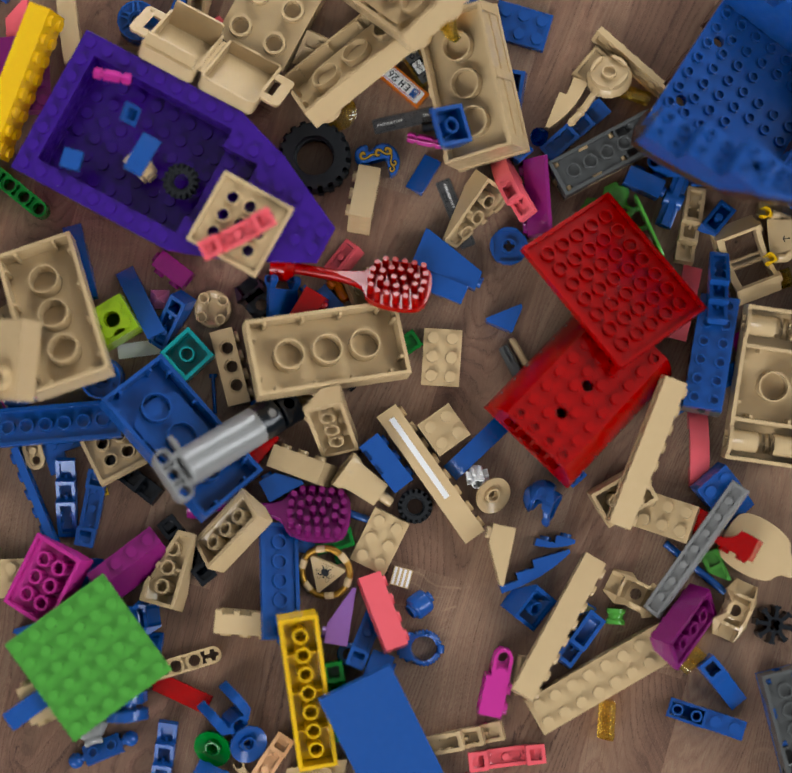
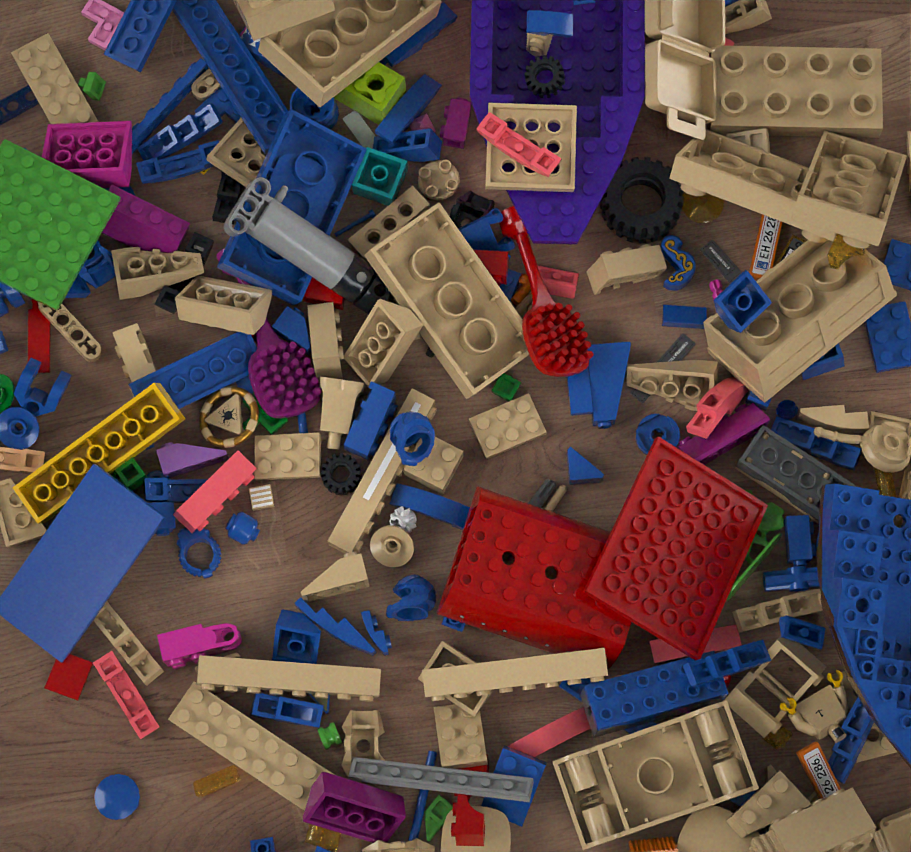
camera: 70 degrees right, 10 degrees down
none -> blue helmet [390,411,435,466]

